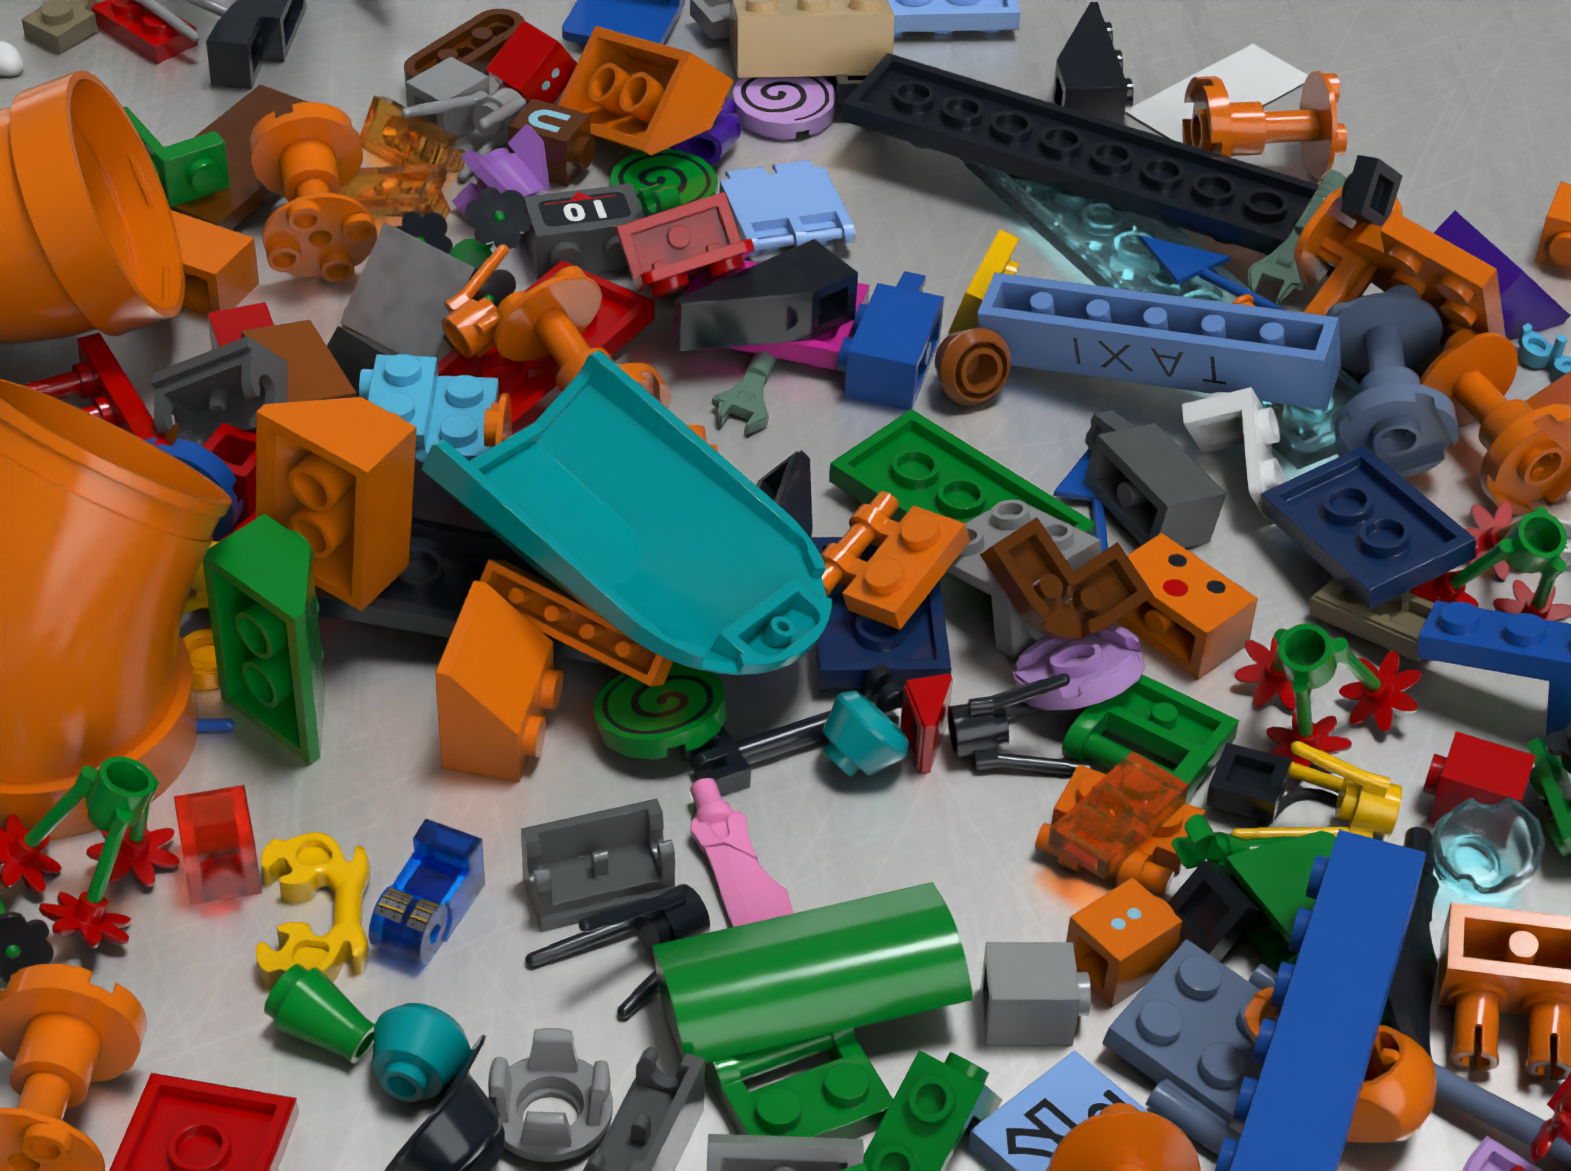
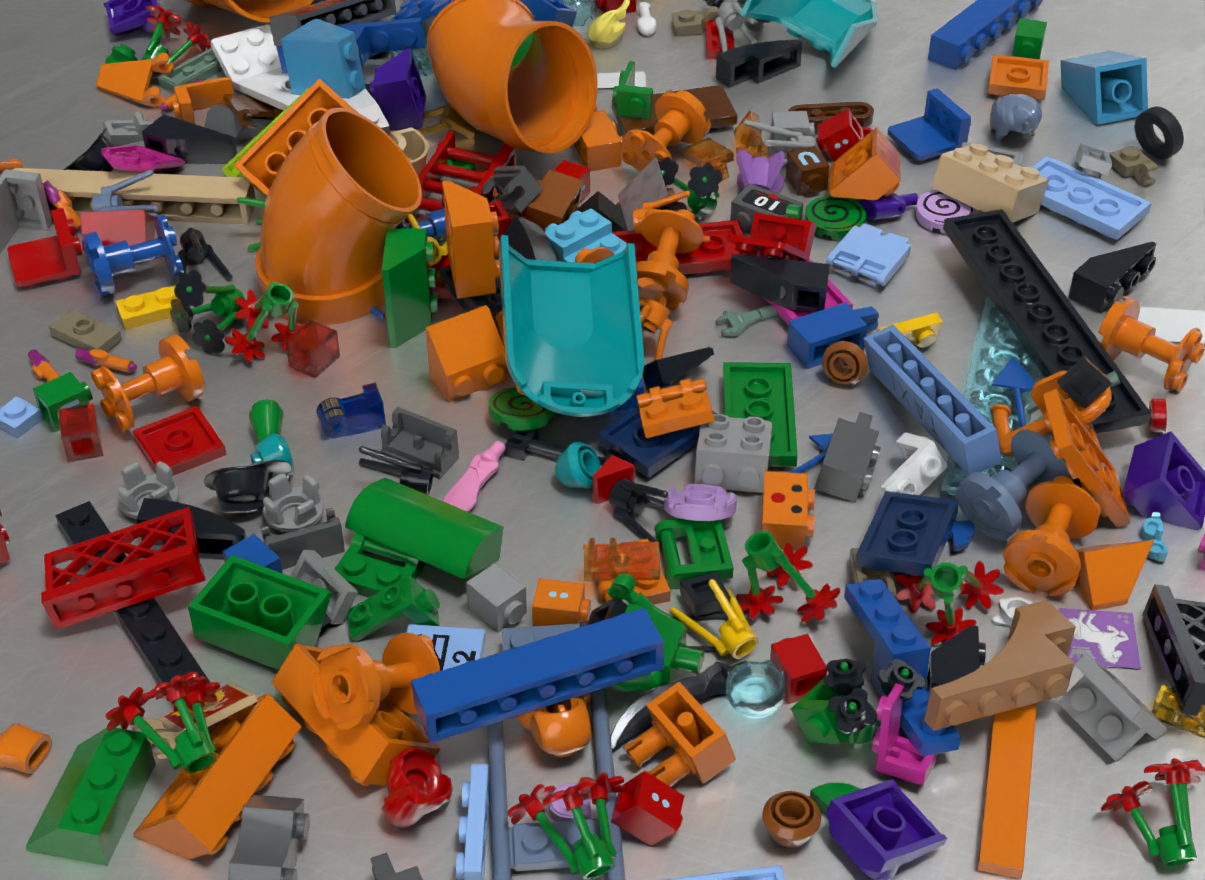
camera: 50 degrees right, 0 degrees up
yellow helmet [255,832,370,991] -> none
reddish brown plate [980,517,1154,641] -> none

